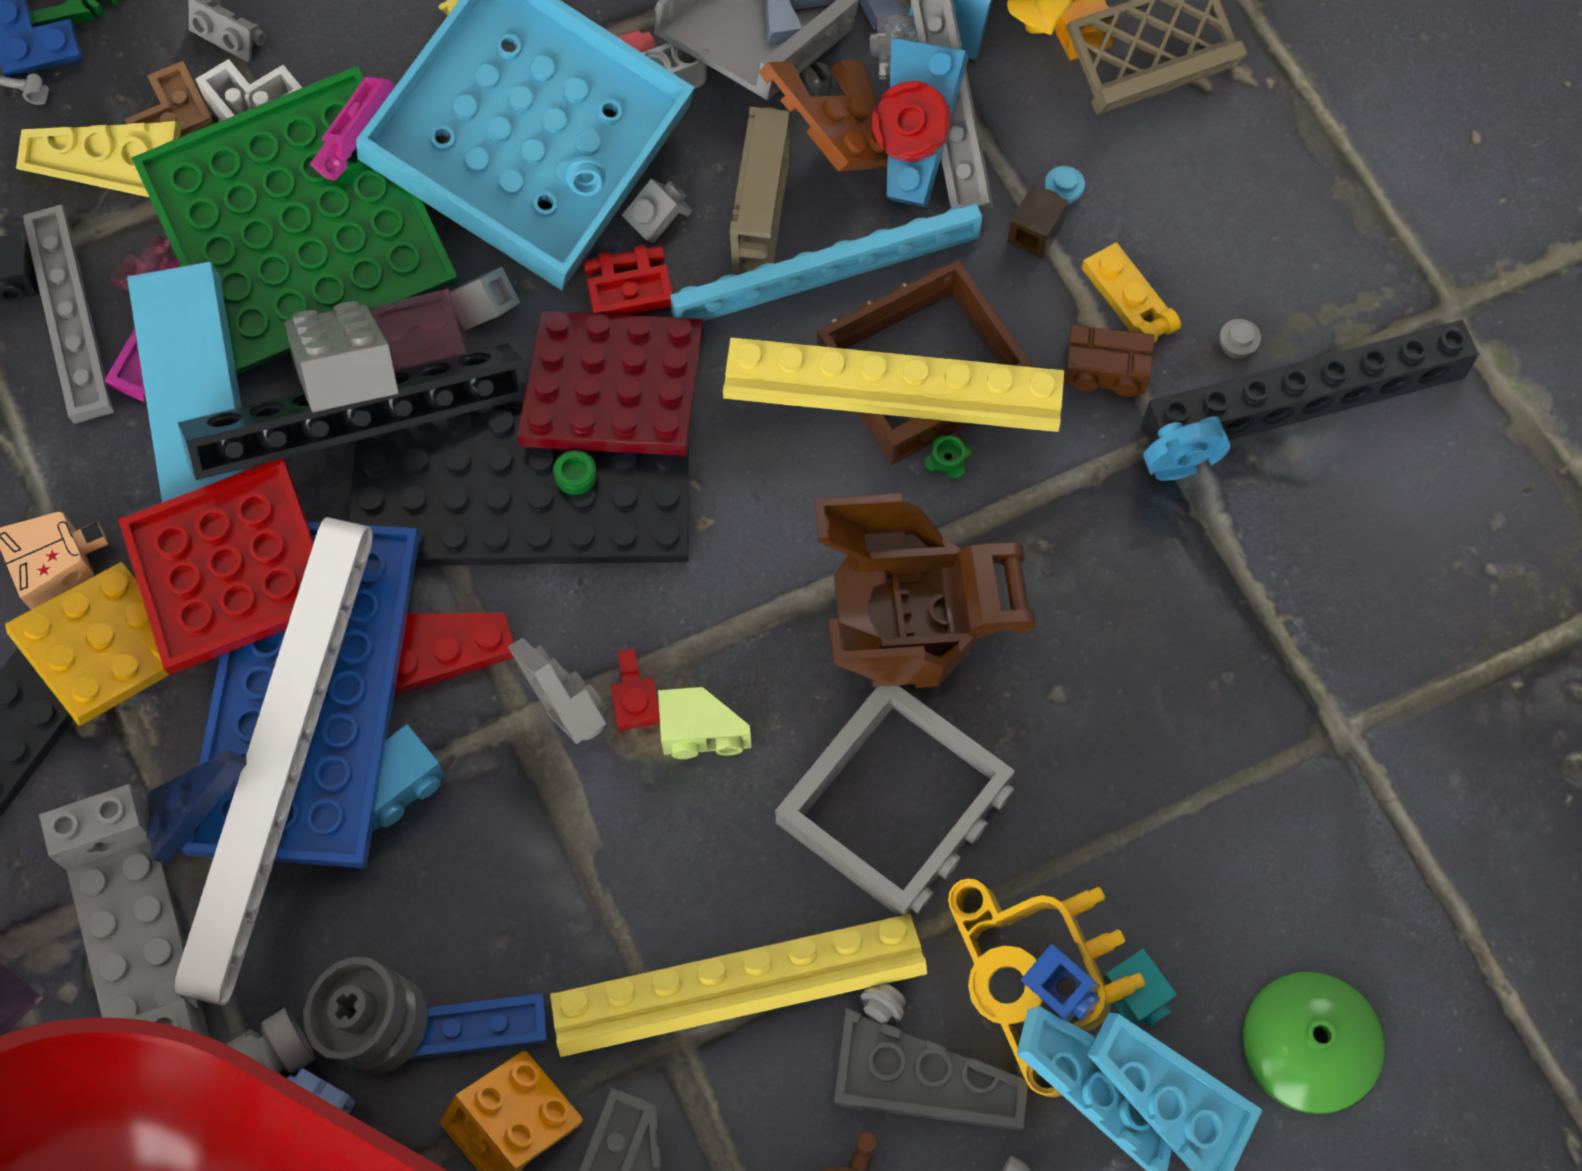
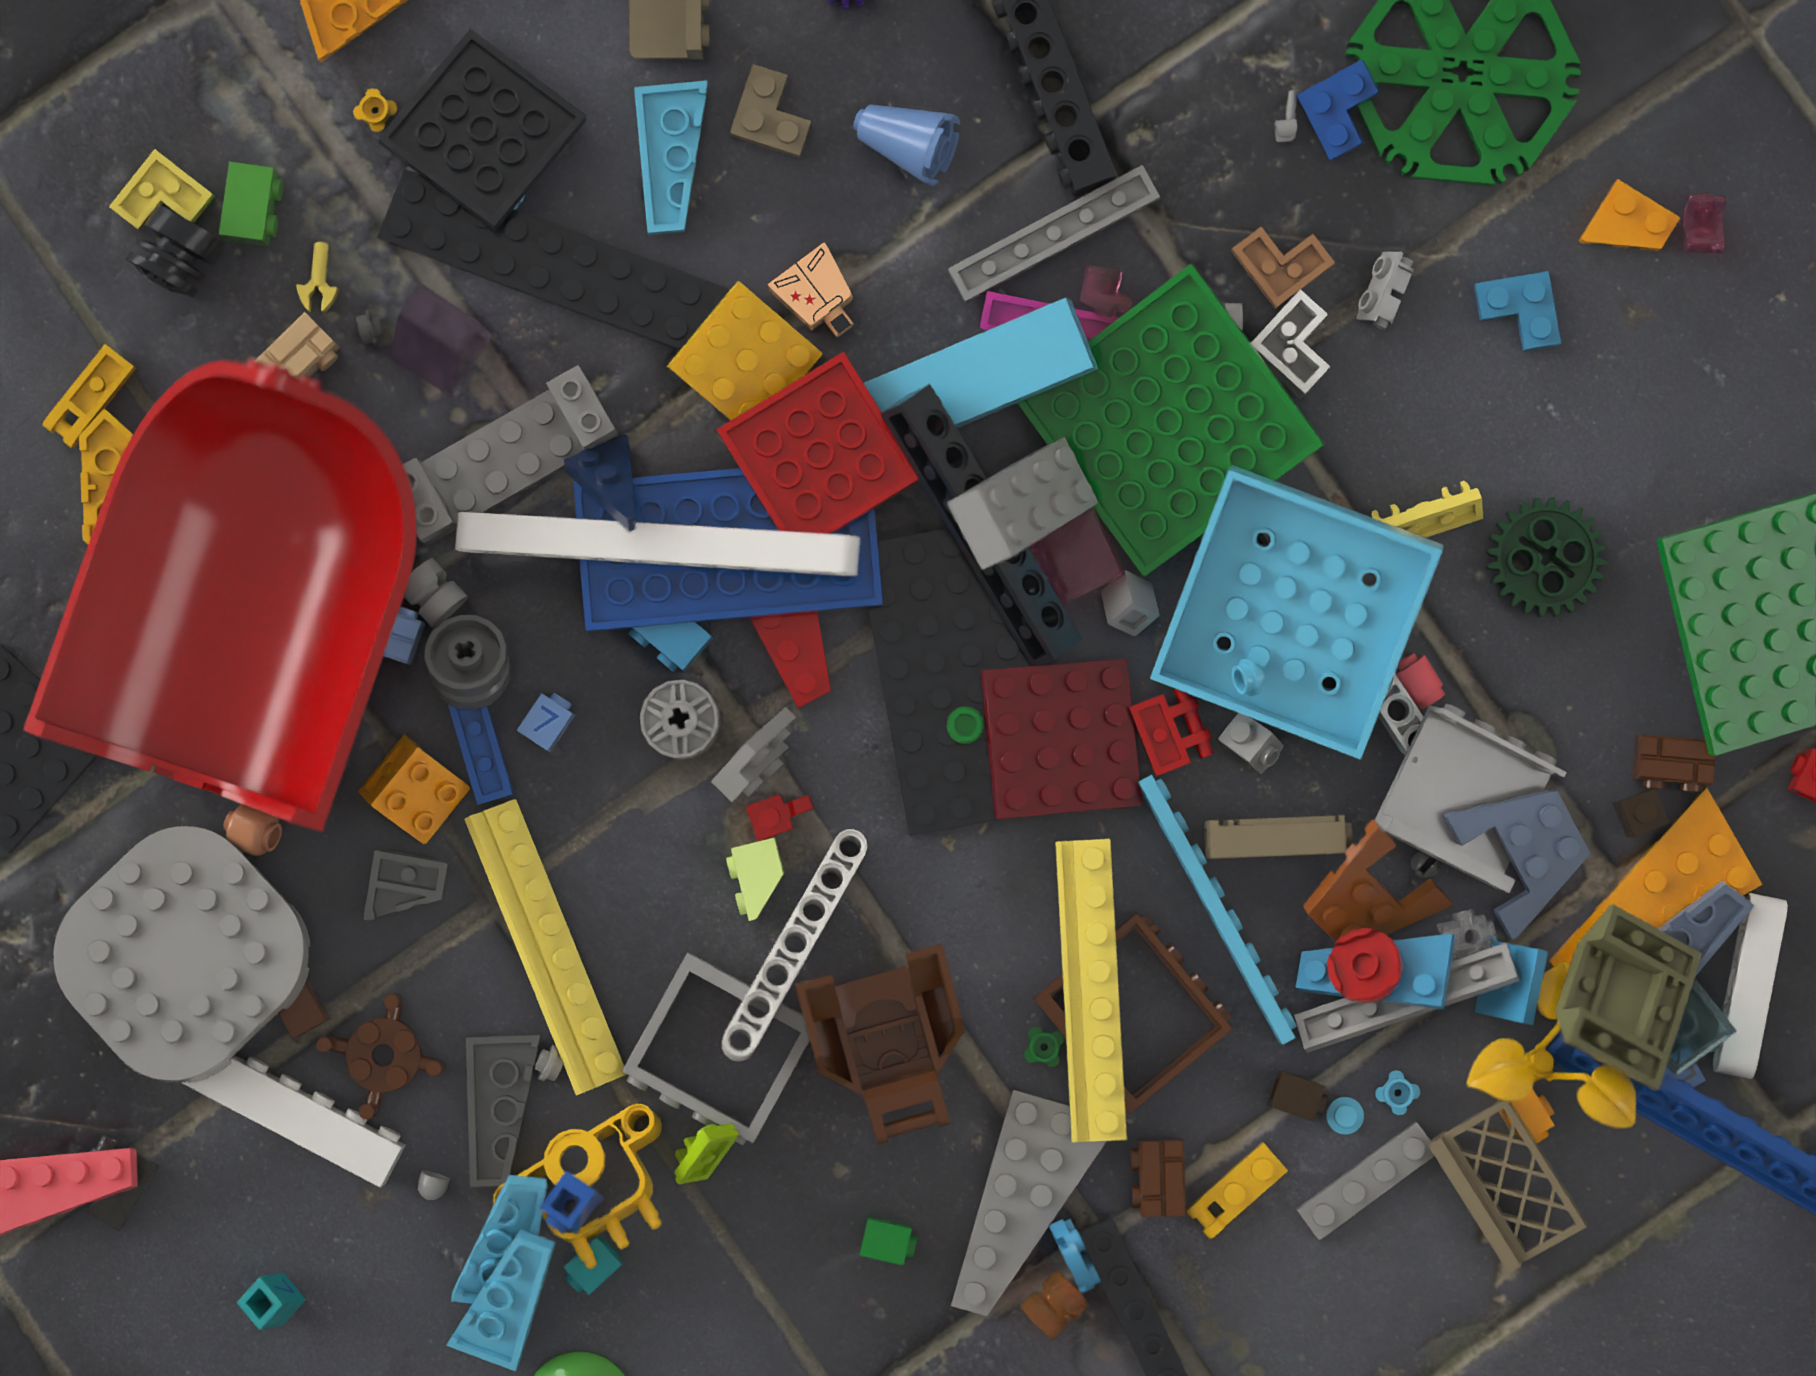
camera: 80 degrees right, 20 degrees up
light yellow wing [16,121,182,197] -> none
dark pink hinge [310,77,395,181] -> none
light grey plate [1219,319,1261,359] -> none
none -> medium blue brick [517,692,576,752]
none -> light grey wheel [640,680,722,760]
none -> lime plate [674,1123,739,1185]
none -> white beam [722,829,867,1061]
none -> green brick [860,1216,917,1266]
none -> light grey wing [951,1089,1107,1316]
none -> clear orange wheel [1019,1269,1091,1341]
none -> light grey plate [1296,1121,1434,1241]
none -> medium azure plate [1375,1070,1420,1115]

